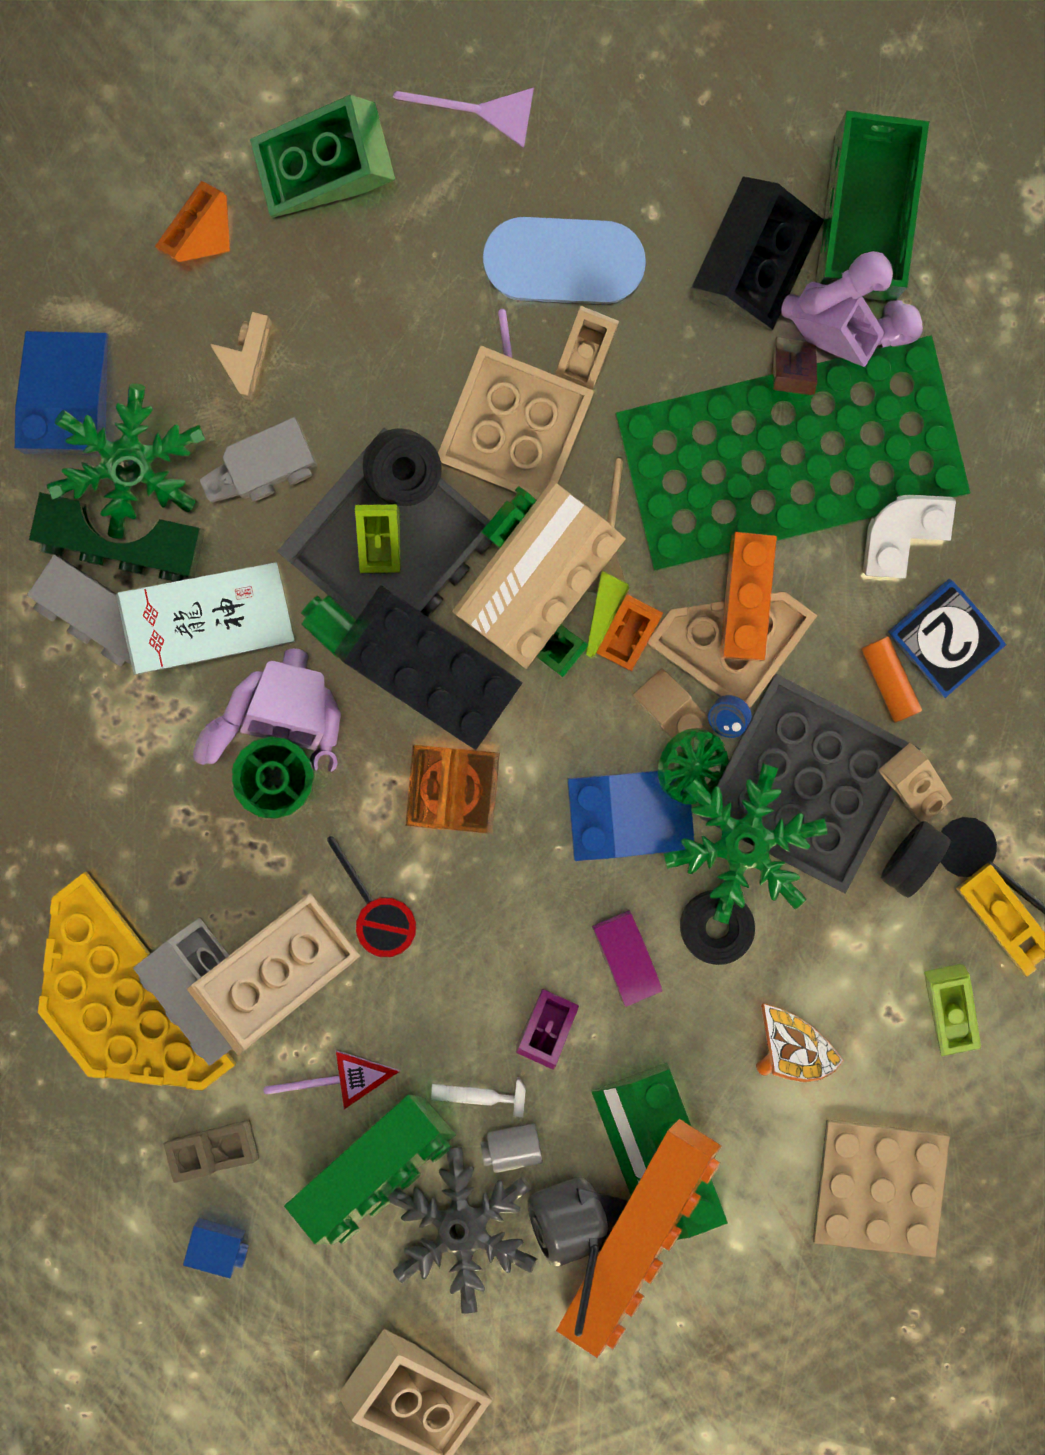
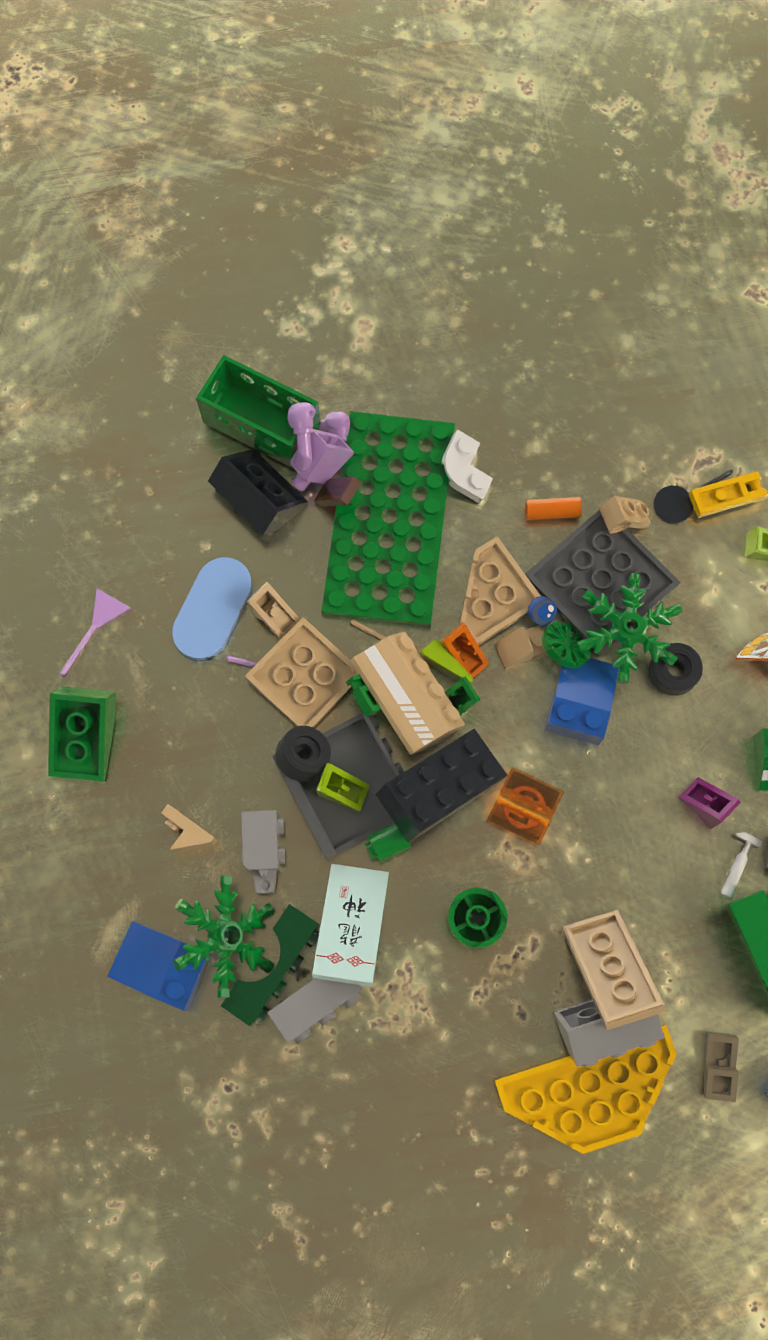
camera: 70 degrees left, 15 degrees down
orange slope [155,181,230,262] -> none
lavender torso [193,648,341,772] -> none
piece [263,1050,400,1109] -> none
piece [327,836,416,957] -> none
magenta slope [592,910,663,1007] -> none
orange brick [720,532,777,662] -> none
black tyre [881,821,951,898] -> none
slope [888,579,1007,698] -> none

